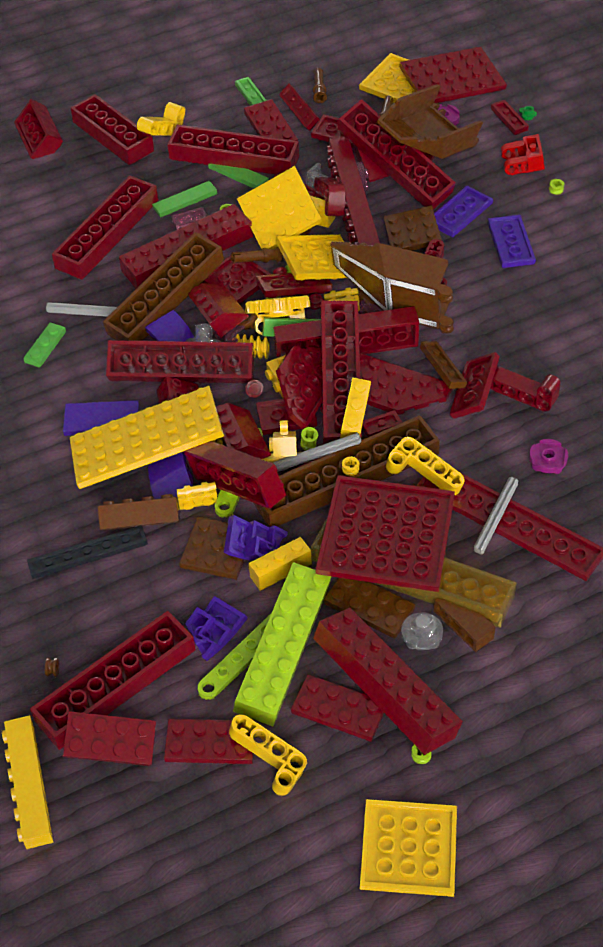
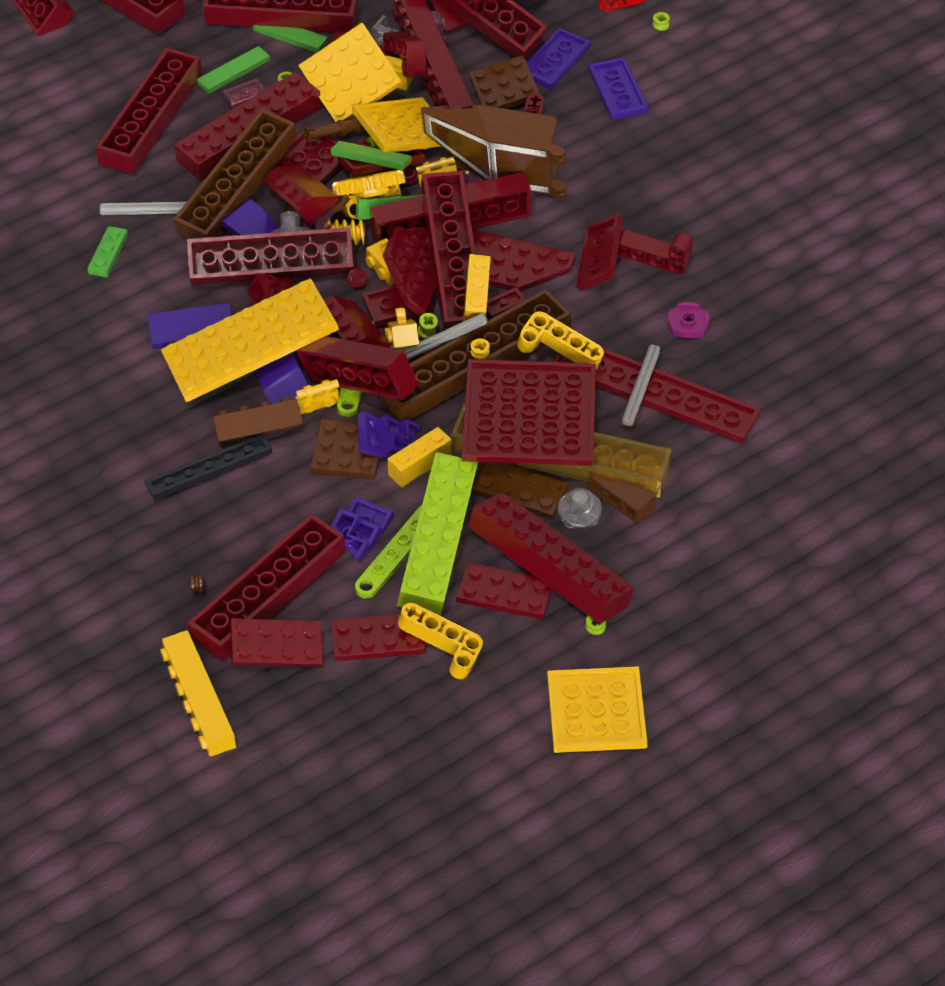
camera: 10 degrees left, 0 degrees up
reddish brown plate [419,341,467,389] -> none
none -> bright green tile [331,141,411,171]

